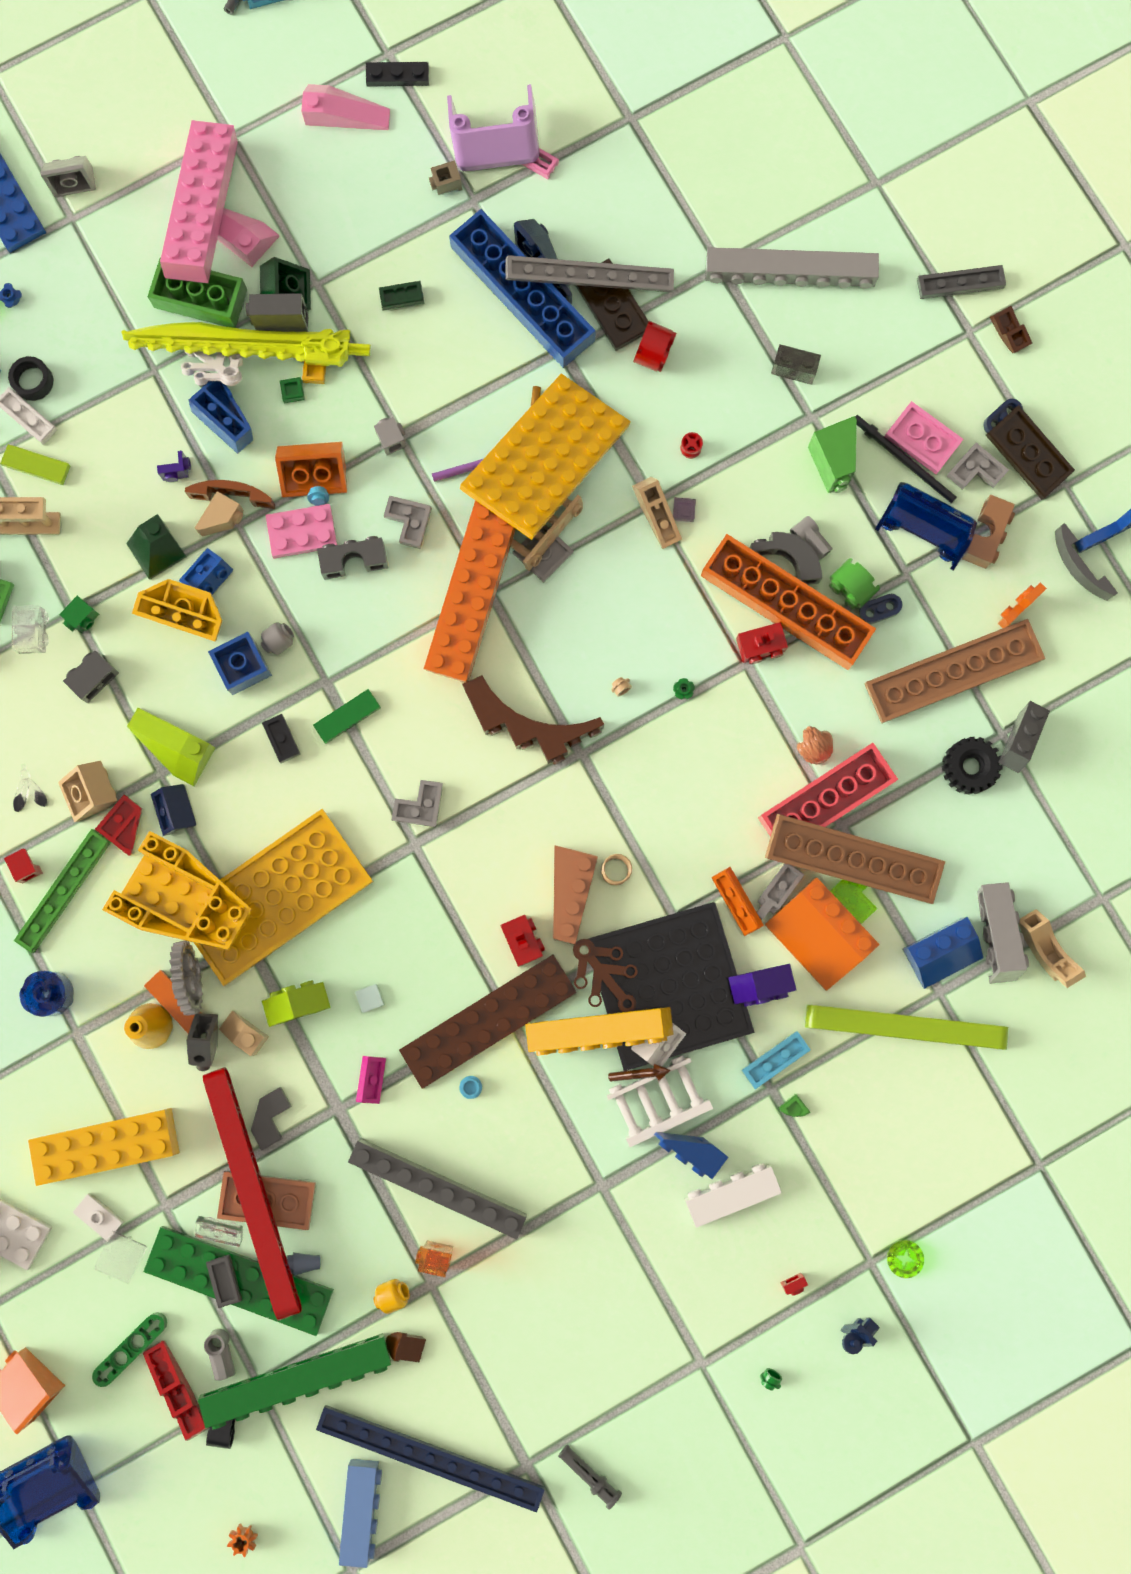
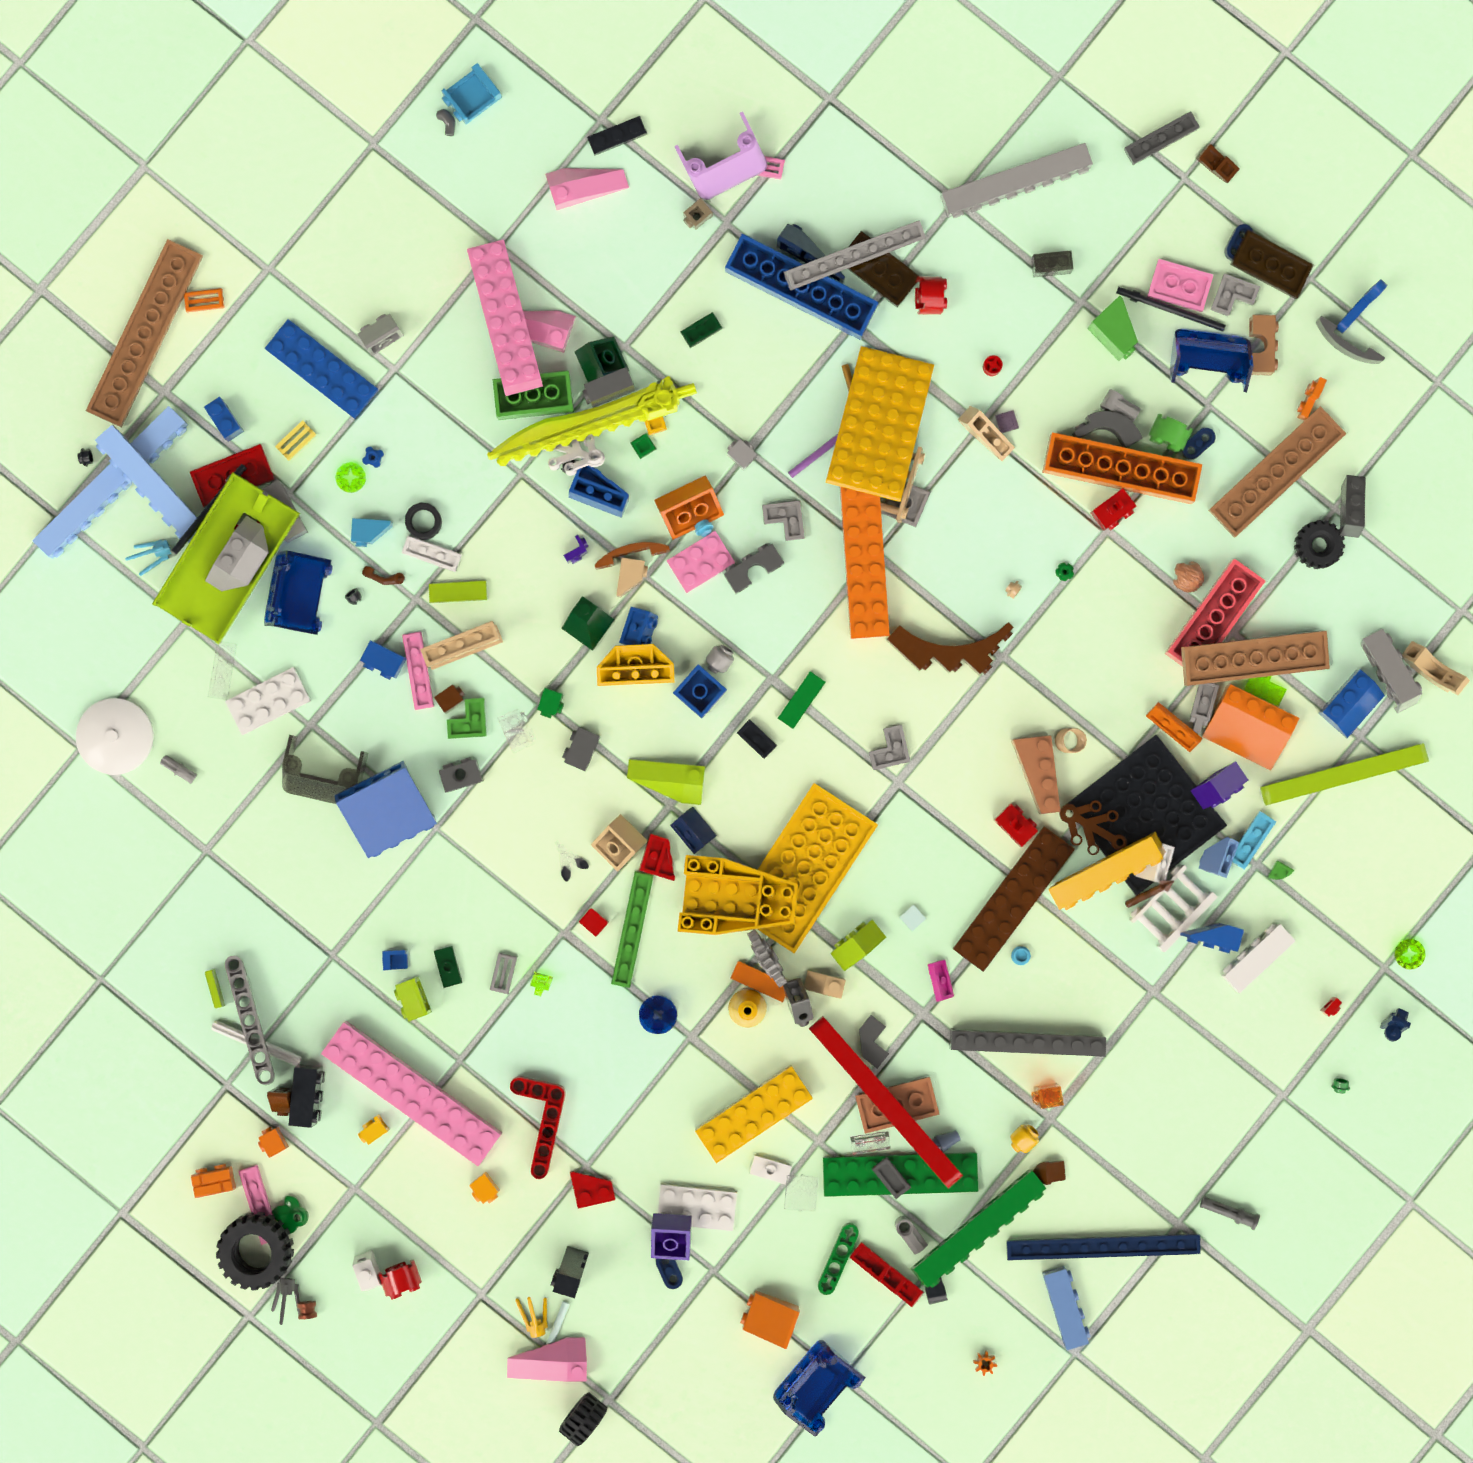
camera: 25 degrees left, 5 degrees up
none -> medium blue slope [1198,837,1239,878]

